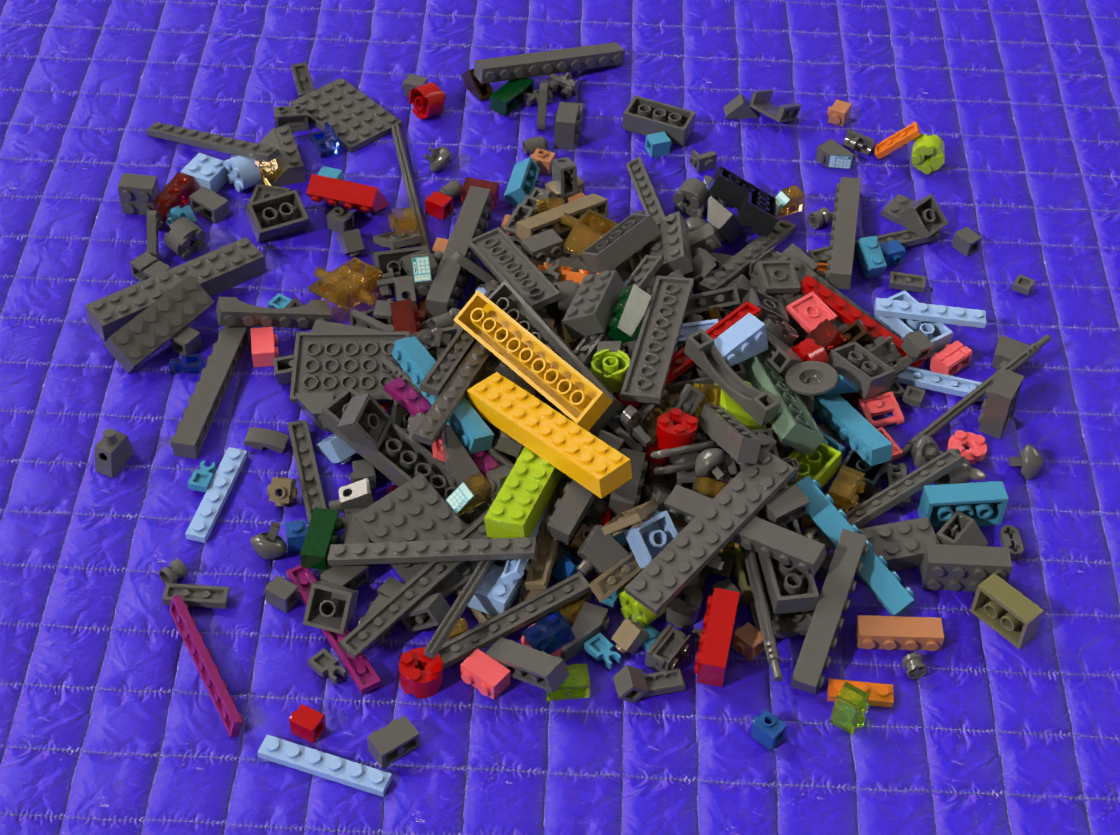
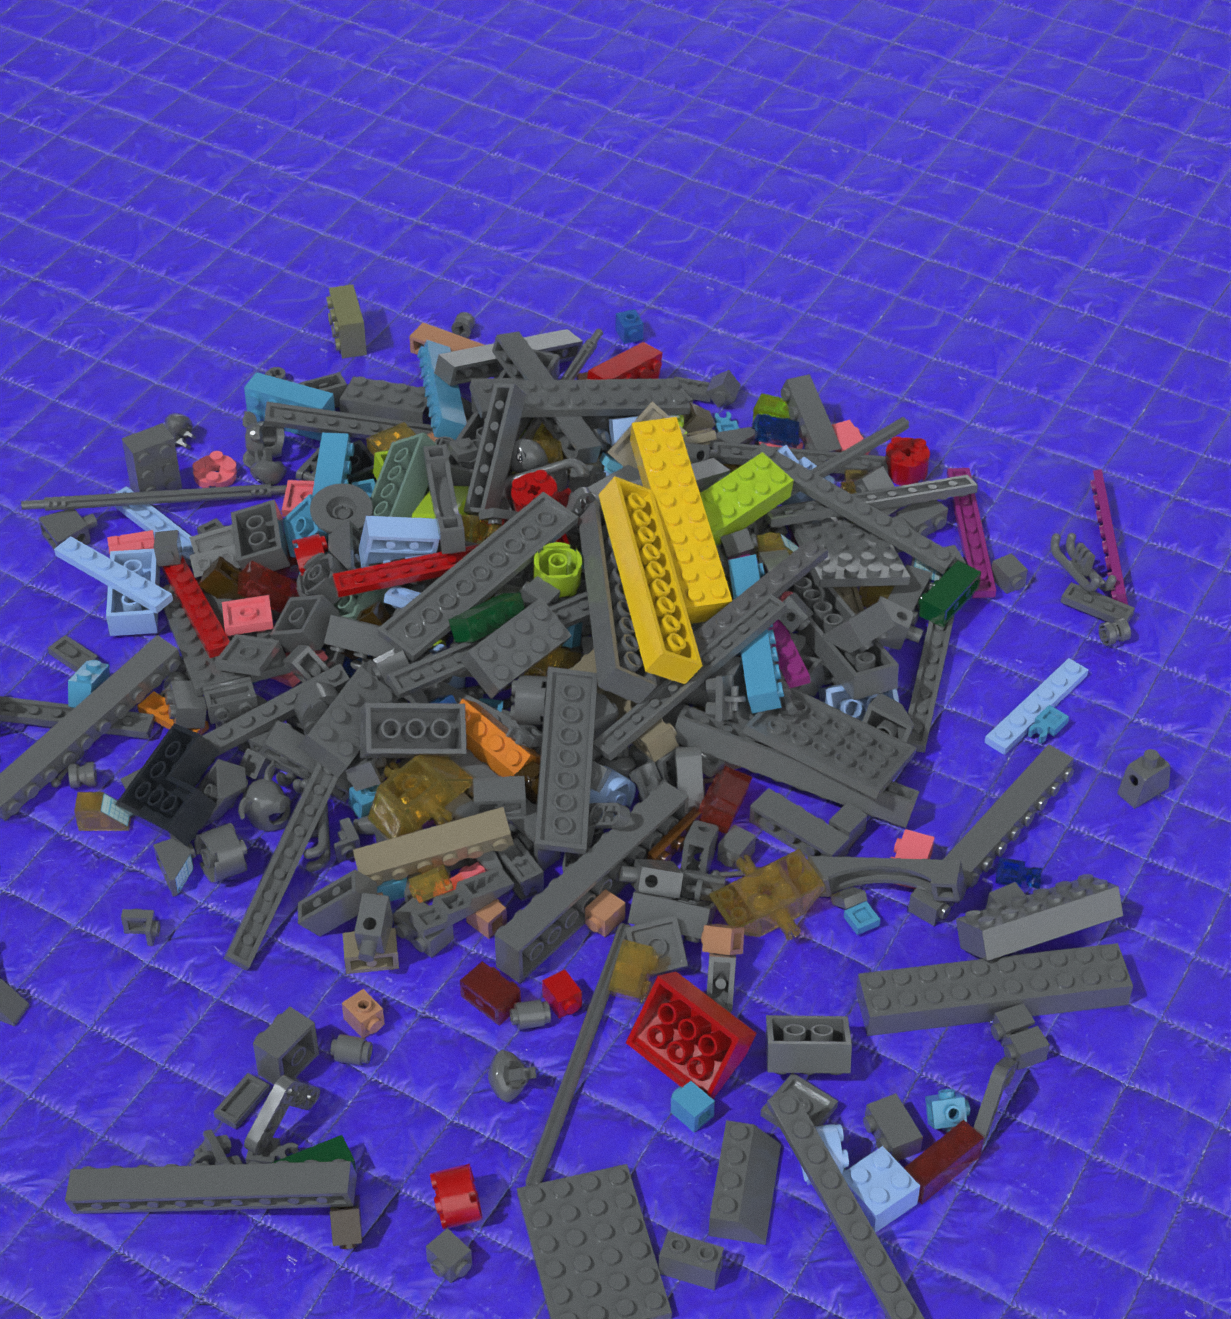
camera: 150 degrees left, 0 degrees up
dark grey brick [118,173,161,215] -> none
dark grey brick [164,217,205,260] -> none
dark grey slope [243,427,289,454] -> none
dark grey piece [250,522,288,560] -> none
clear yellow bracket [254,158,282,186] -> none
light blue plate [257,735,392,797] -> none
dark tan brick [267,476,298,507] -> none
blue brick [285,520,307,554] -> none
red brick [289,704,326,744] -> none
dark grey slope [303,581,359,635] -> none
dark grey plate [308,648,346,684] -> none
clear blue bracket [309,122,341,158] -> none
dark grey plate [349,309,395,332] -> none
dark grey brick [367,715,420,768] -> none
slope [410,253,432,297] -> none
dark azure brick [504,157,540,208] -> none
dark grey brick [622,95,696,146] -> none
dark azure brick [645,131,672,158] -> none
orange plate [827,679,894,707] -> none
clear neon green brick [830,682,870,734] -> none
blue brick [879,240,906,267] -> none
dark grey brick [920,544,1012,592] -> none
none -> dark grey brick [298,869,377,936]
none -> nougat brick [701,924,745,955]
none -> dark grey piece [1050,533,1117,592]

